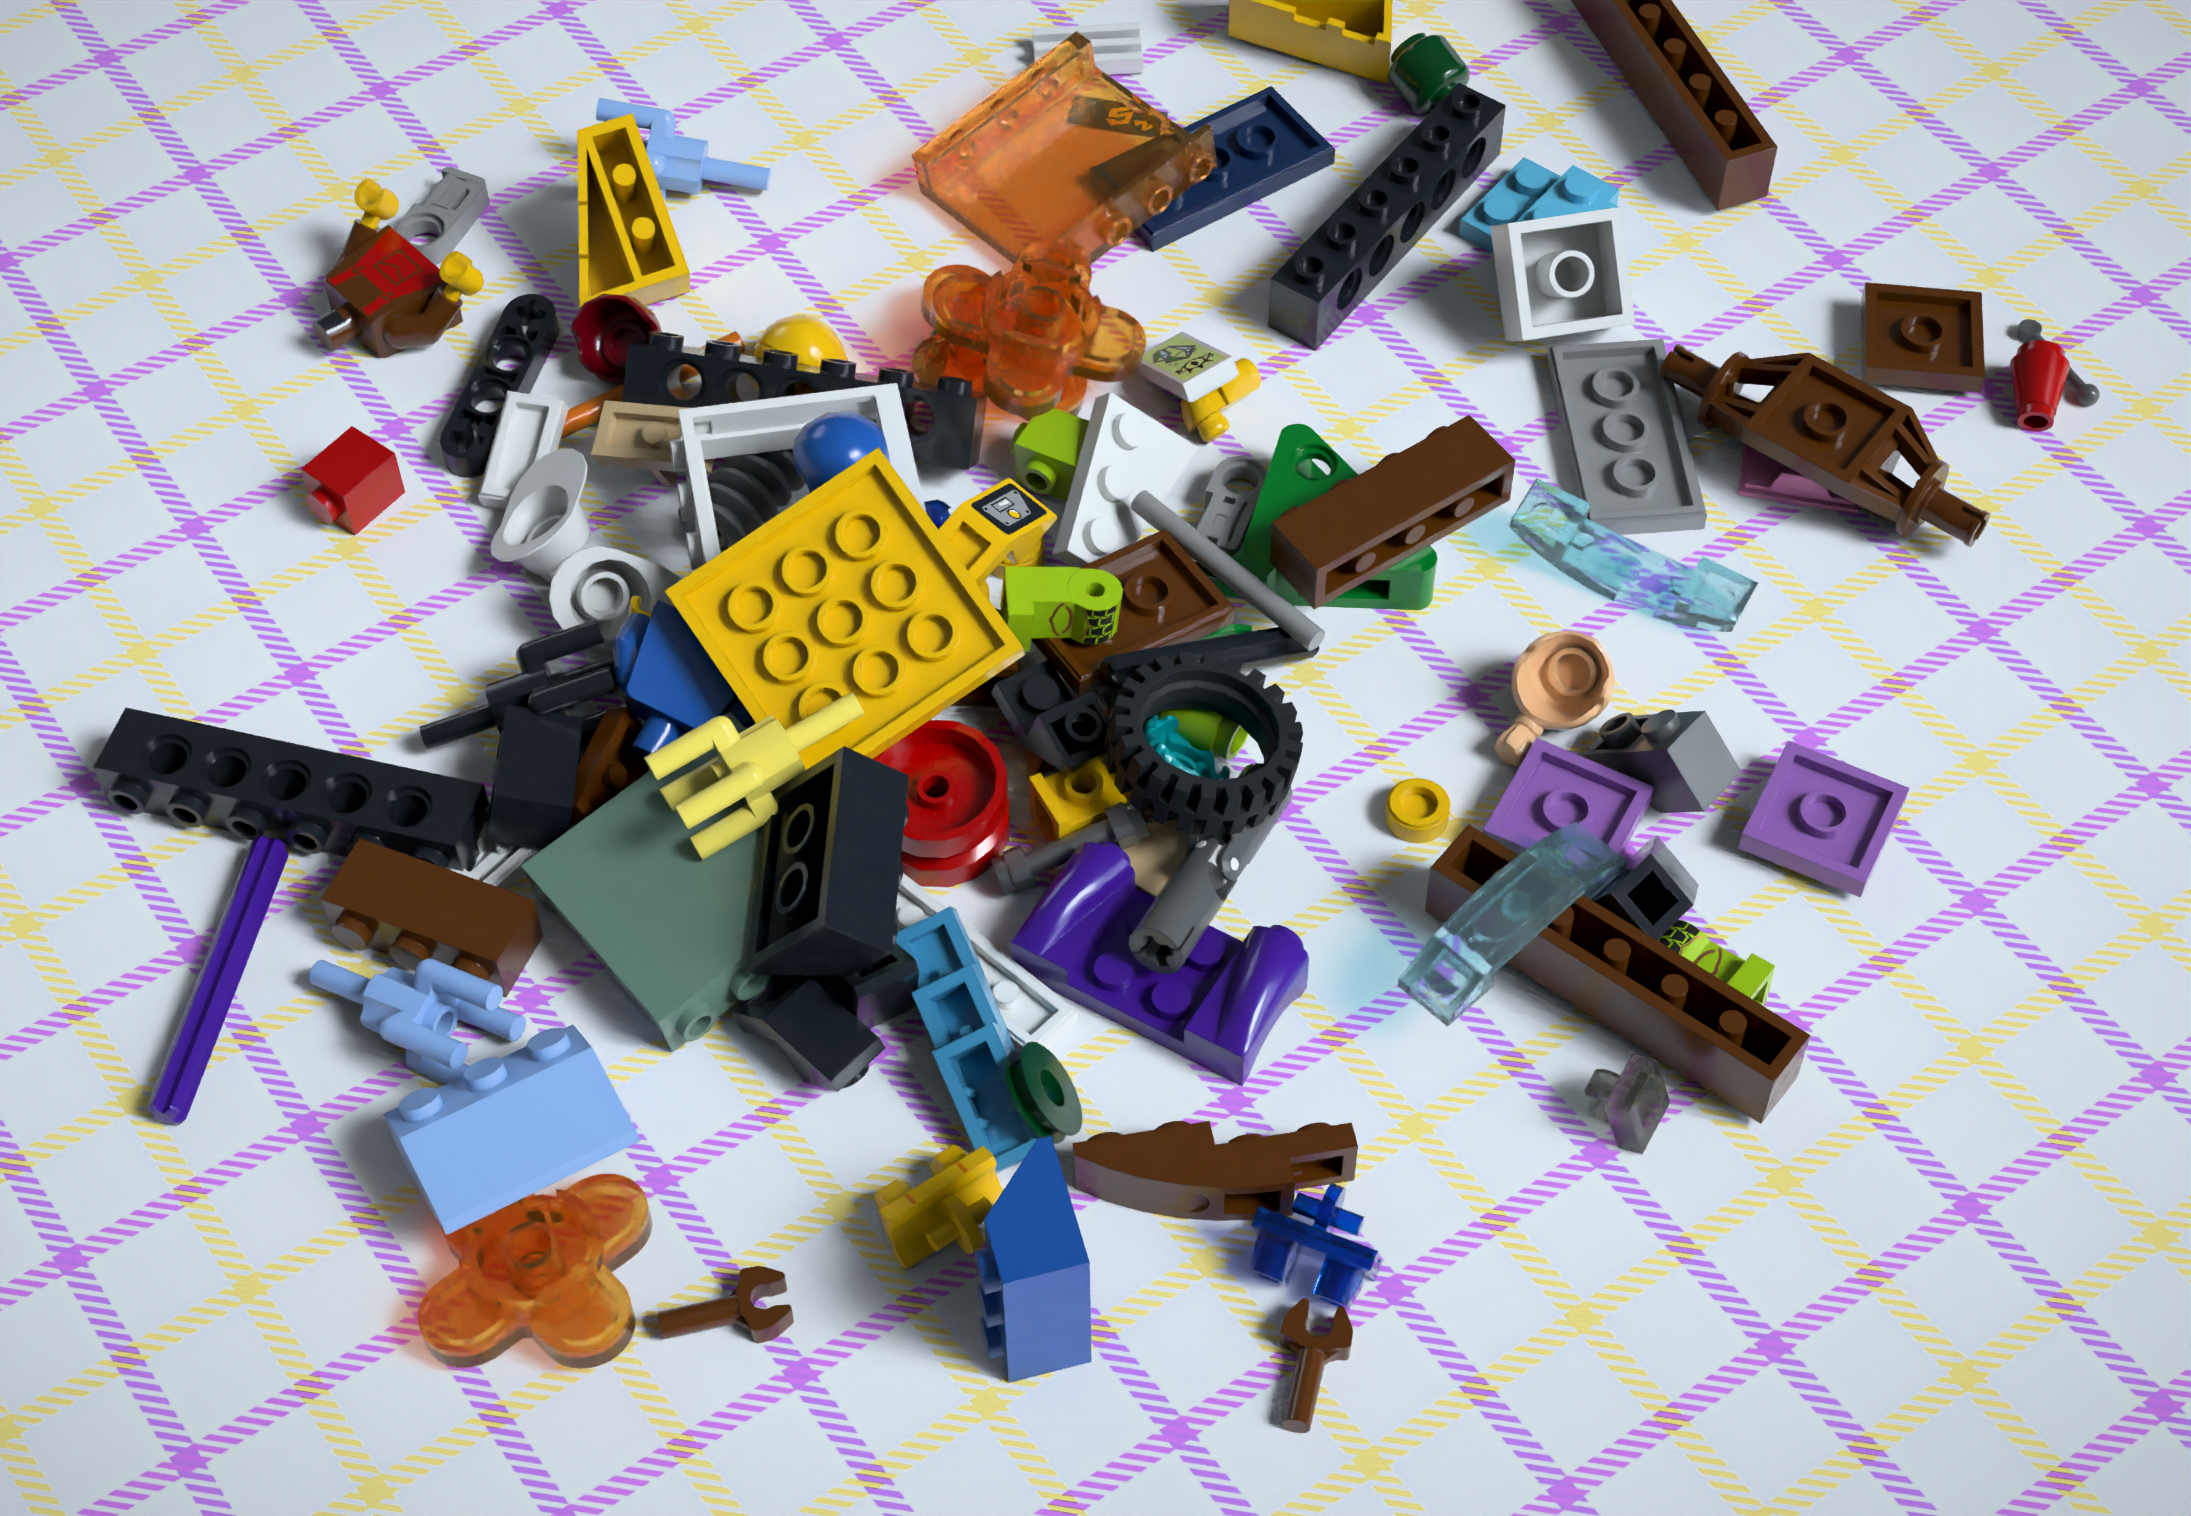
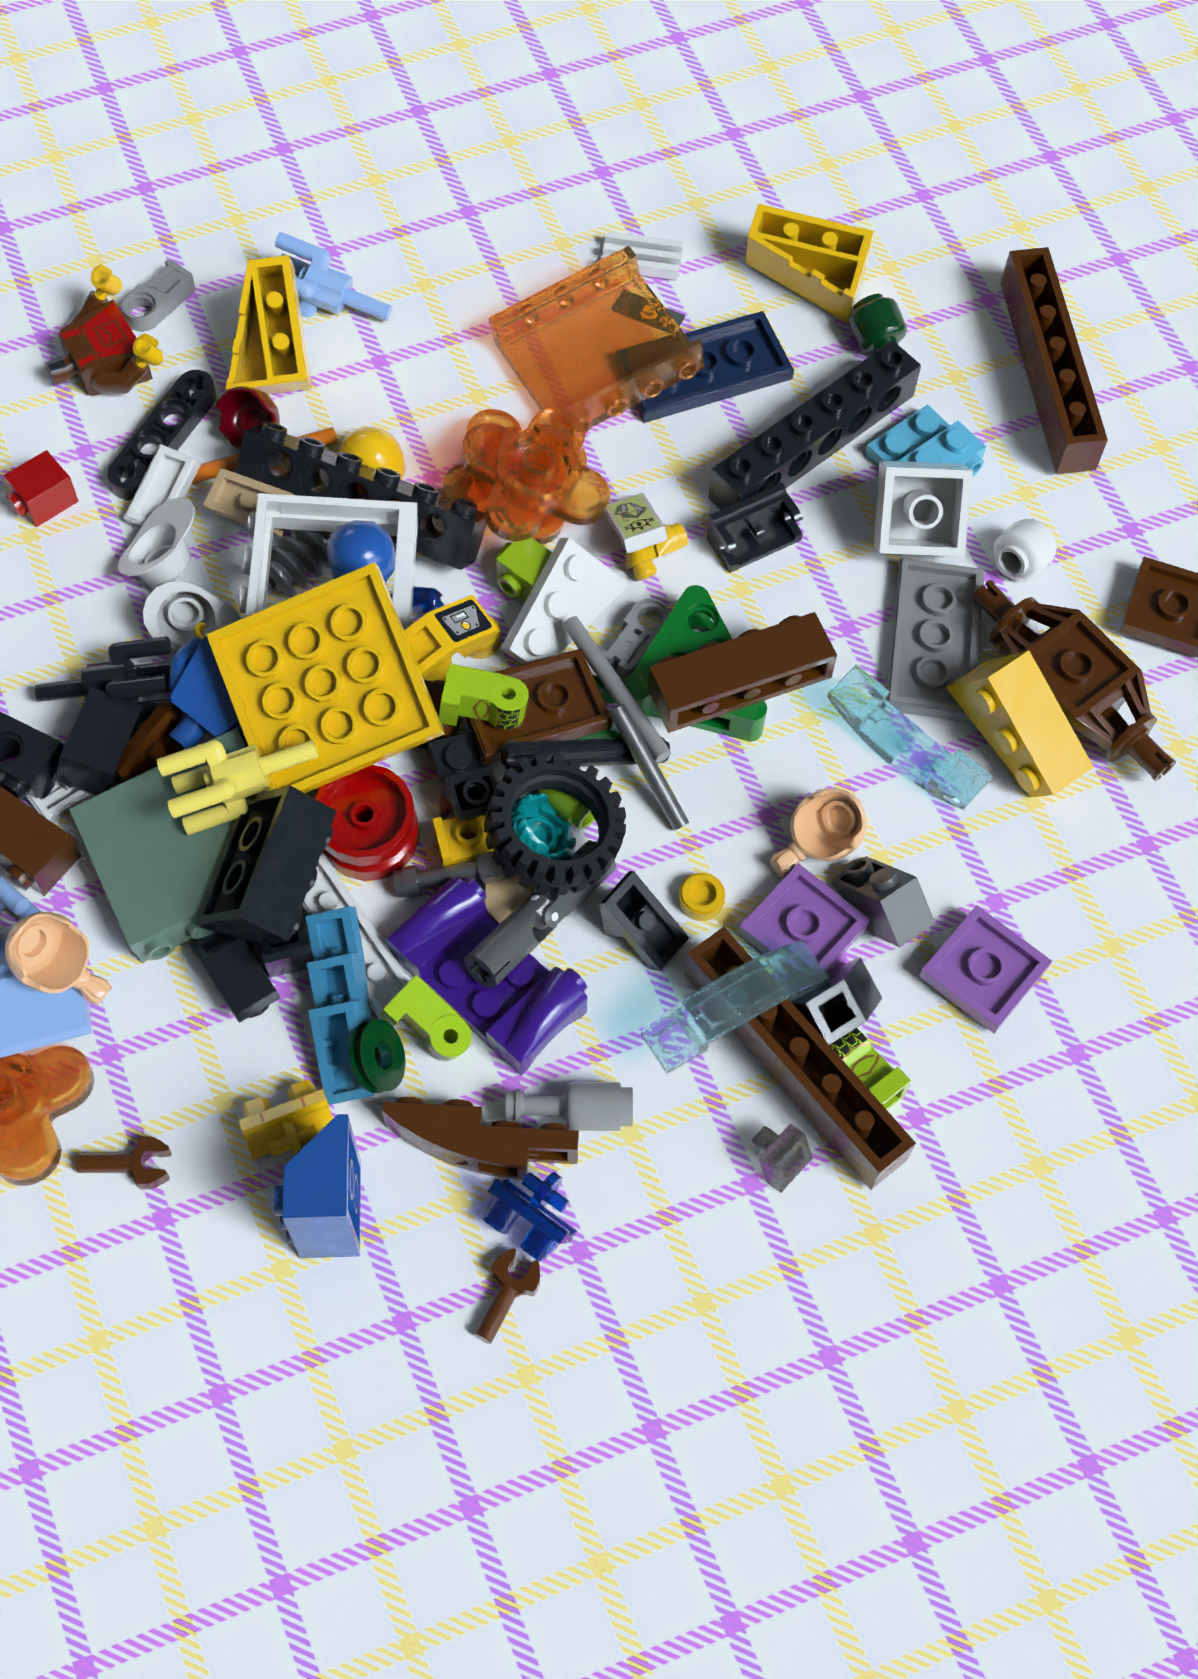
camera: 10 degrees right, 10 degrees up
none -> light nougat hair [5,912,112,1005]
none -> lime leg [379,975,472,1061]
none -> light grey piece [505,1082,633,1131]
none -> black slope [600,871,690,971]
none -> flat silver bar [608,704,689,831]
none -> black hinge [706,482,803,573]
none -> yellow wedge [946,651,1094,797]
none -> white head [992,518,1057,582]

